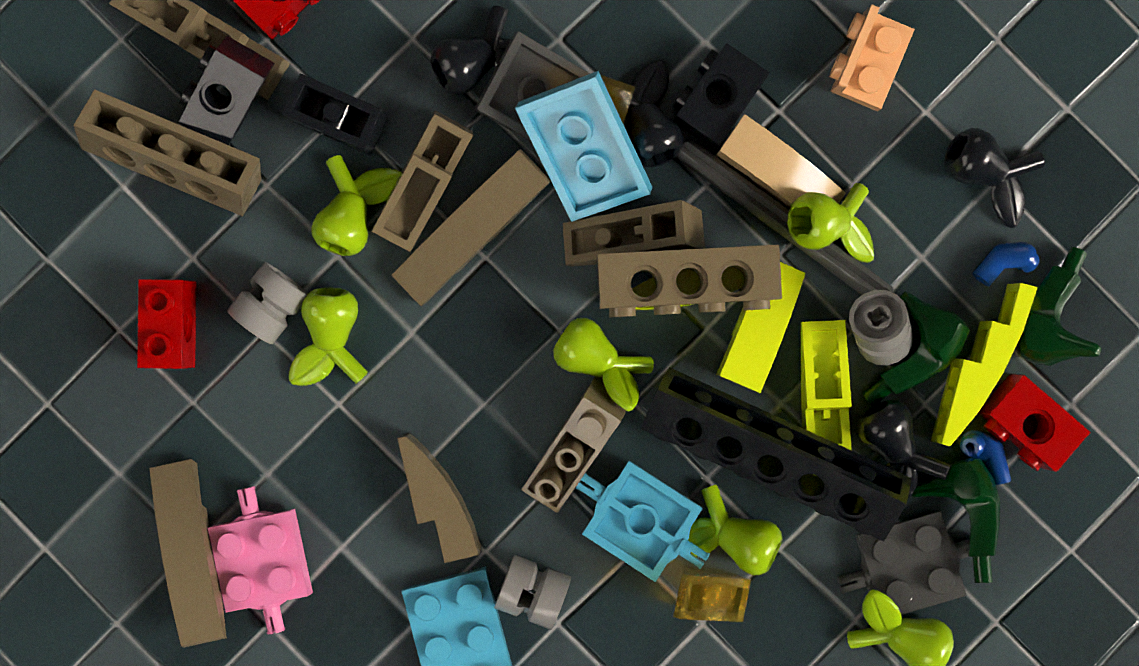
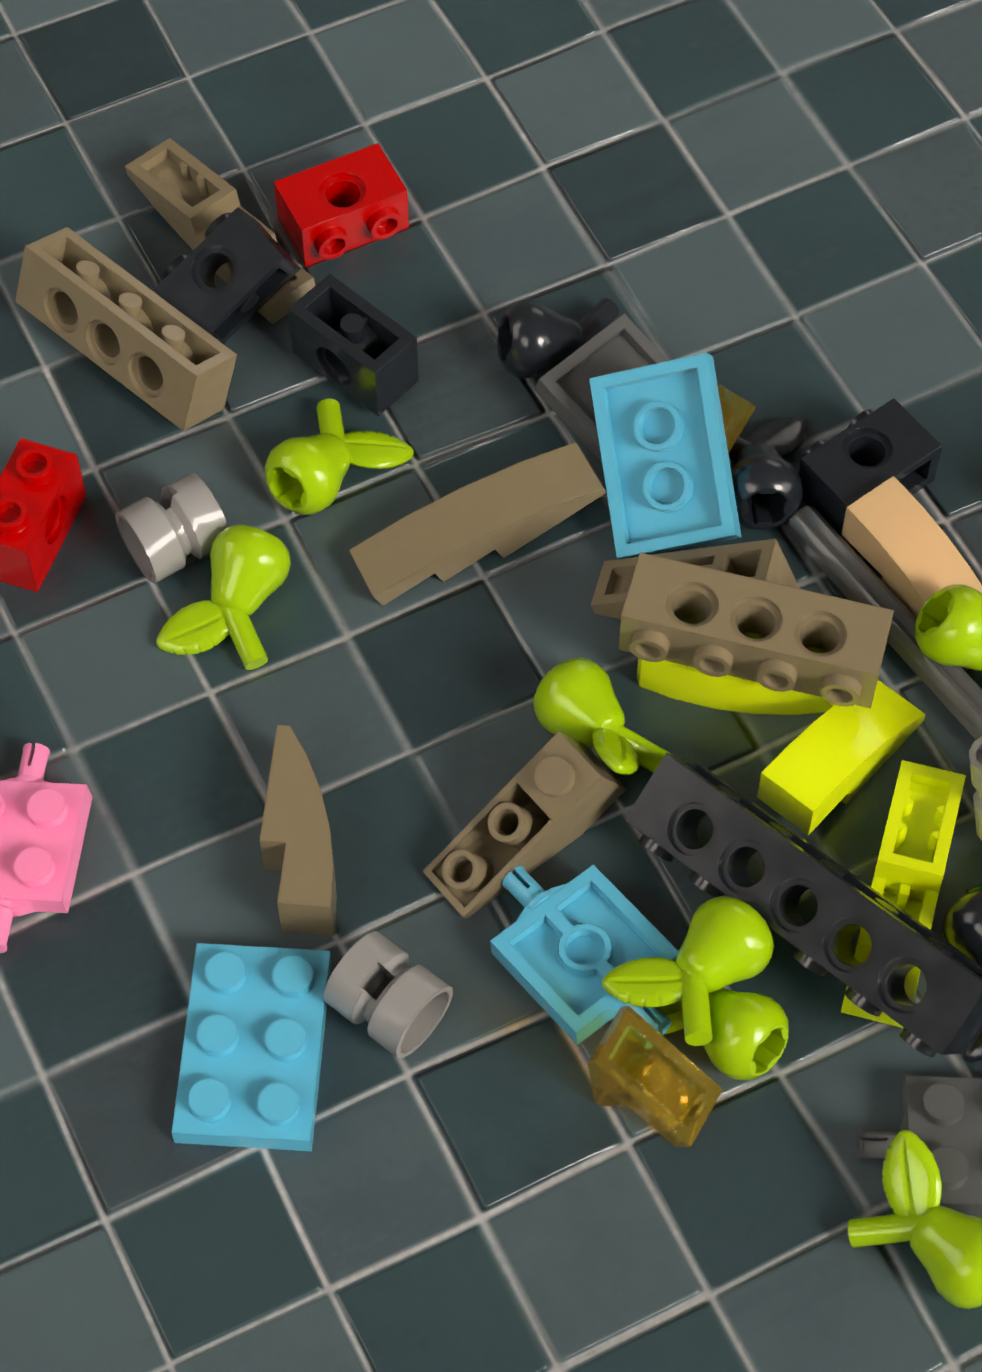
camera: 20 degrees right, 30 degrees down
dark tan slope [371,110,473,252] -> none
none -> lime piece [601,896,774,1046]

